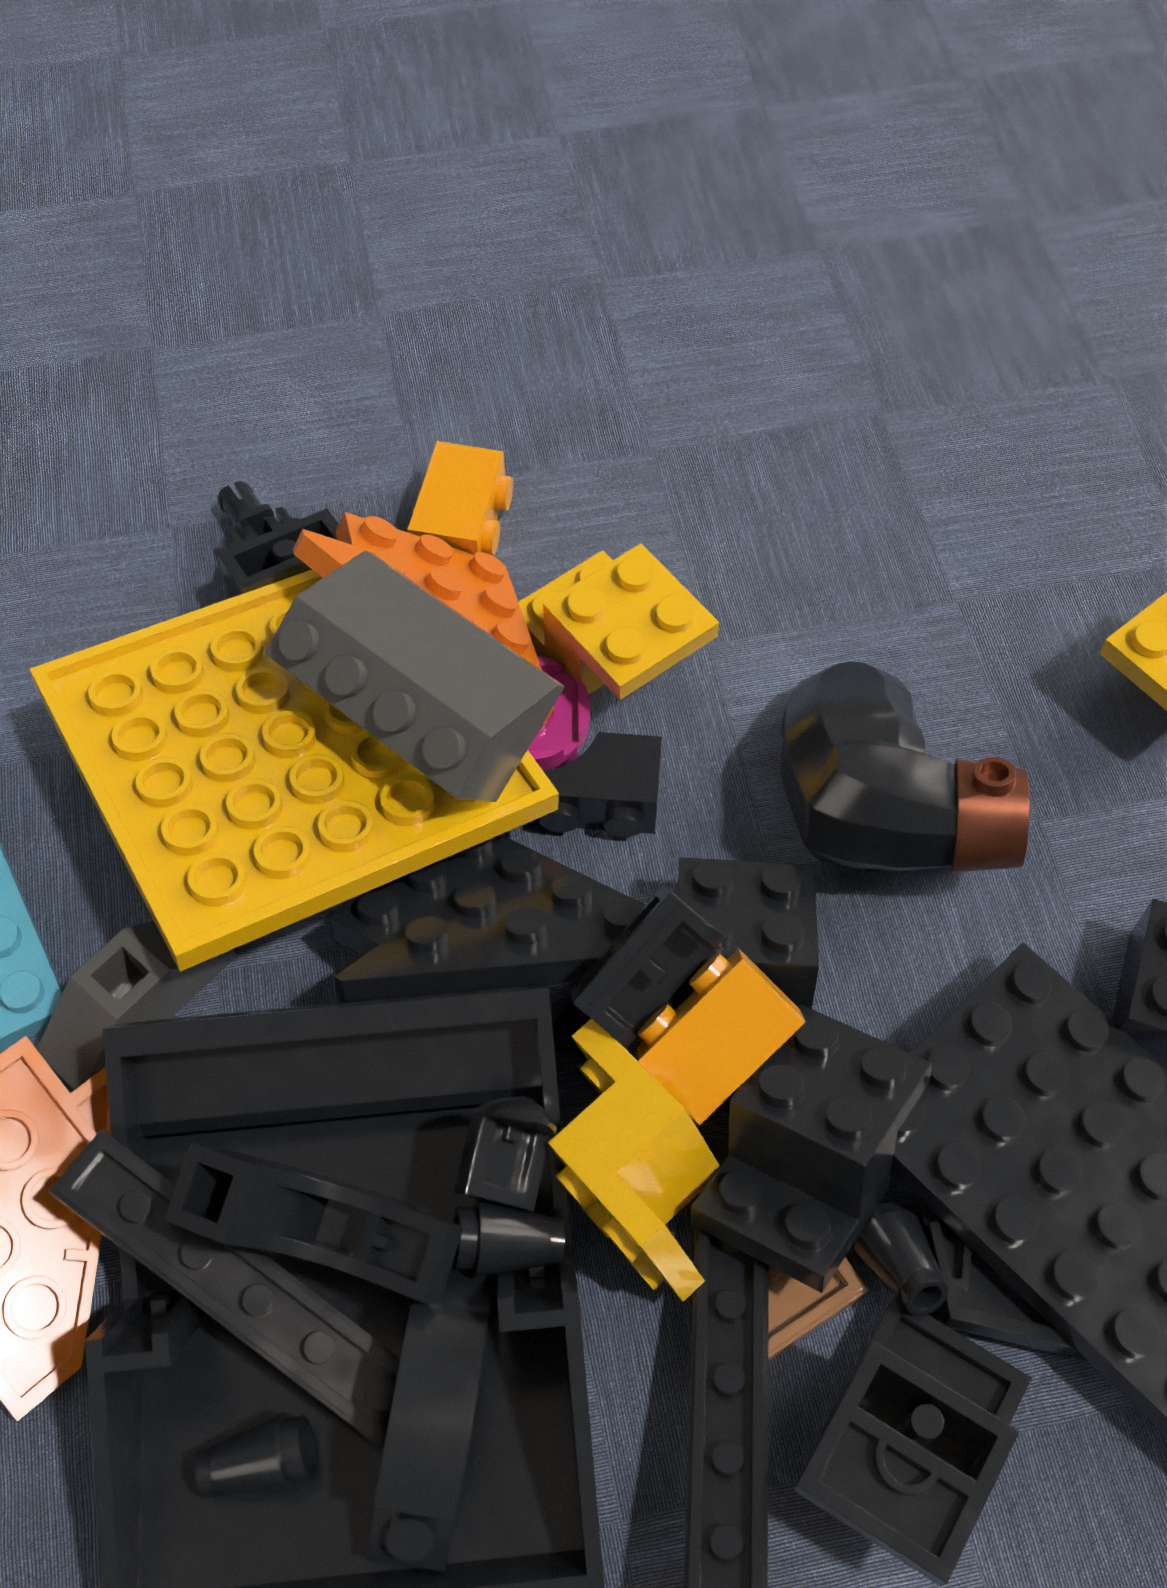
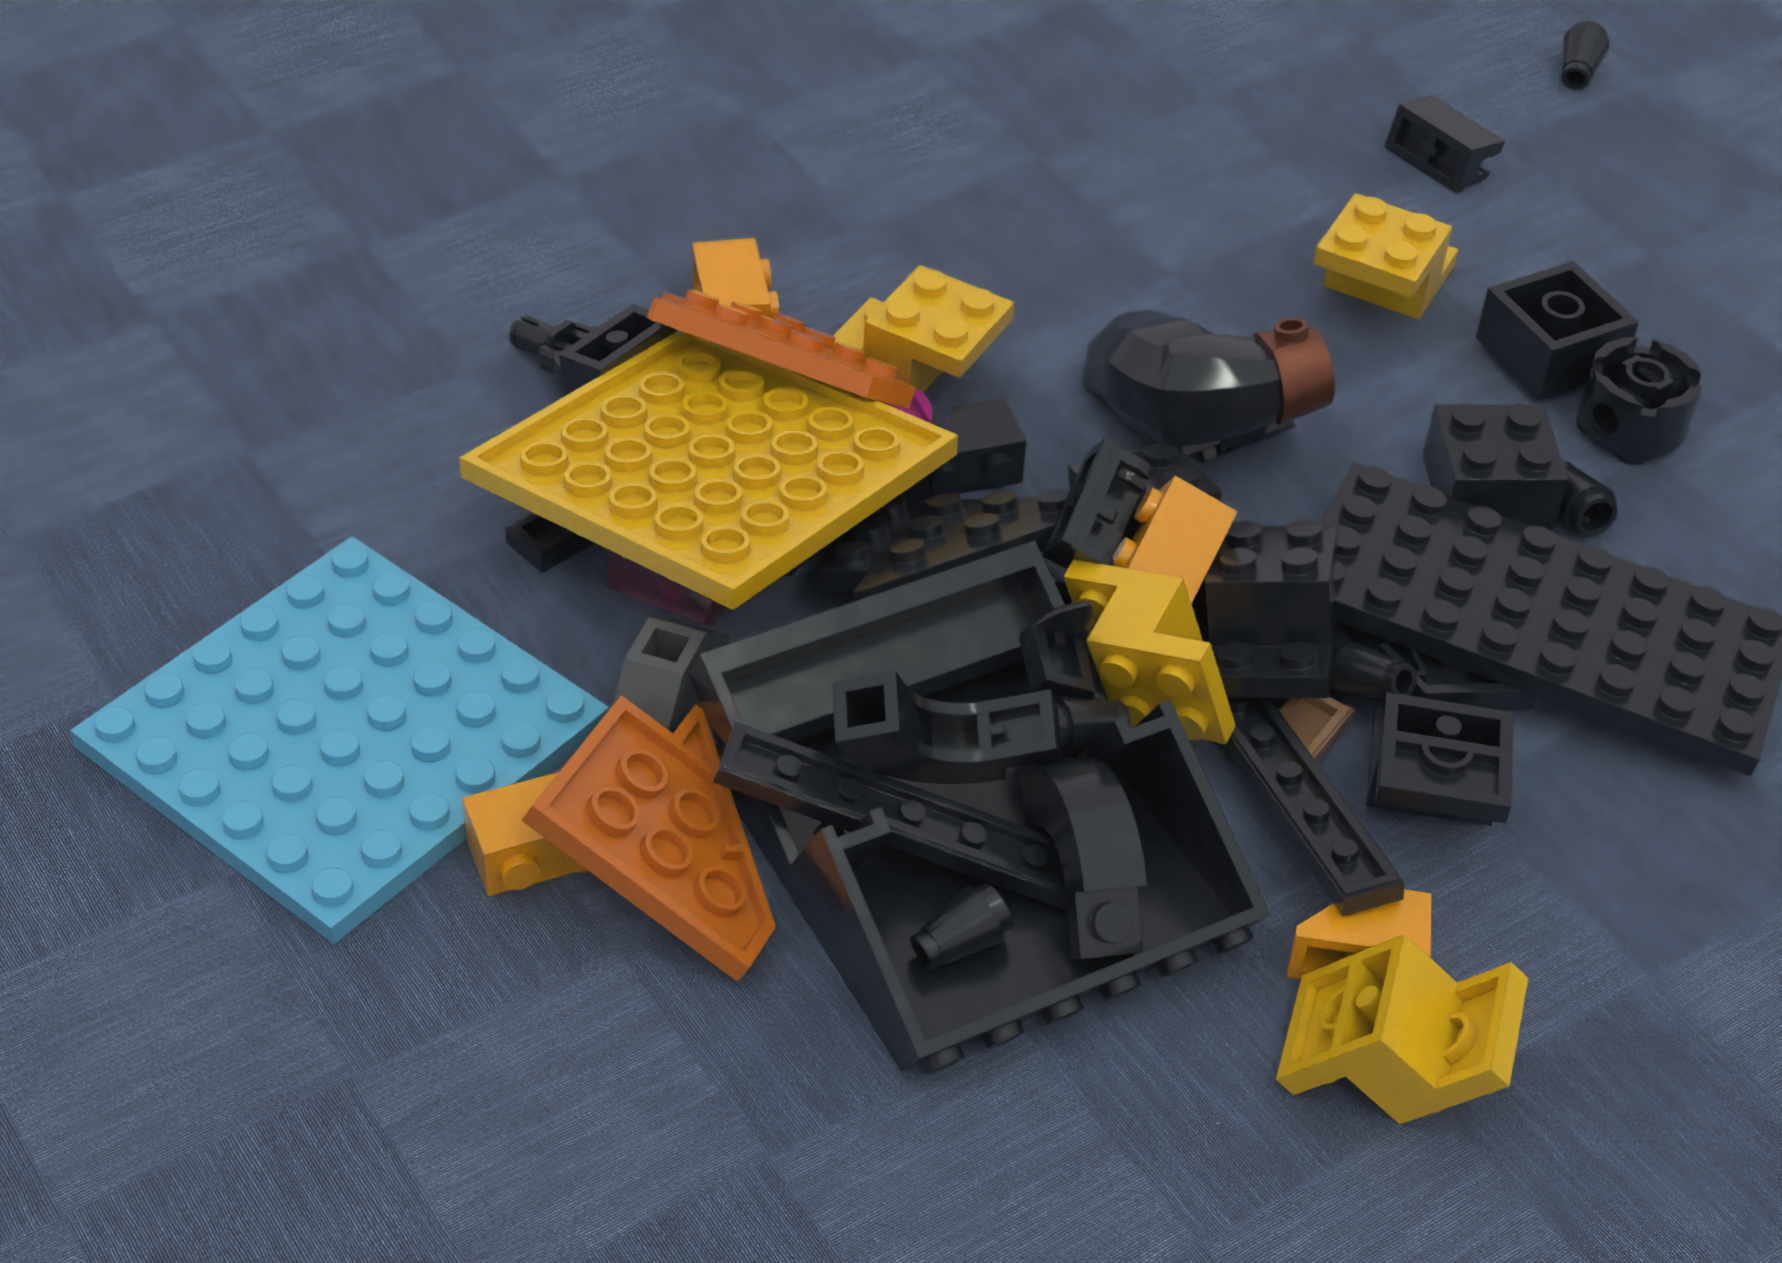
camera: 25 degrees left, 15 degrees down
dark grey slope [264,550,565,802] -> none

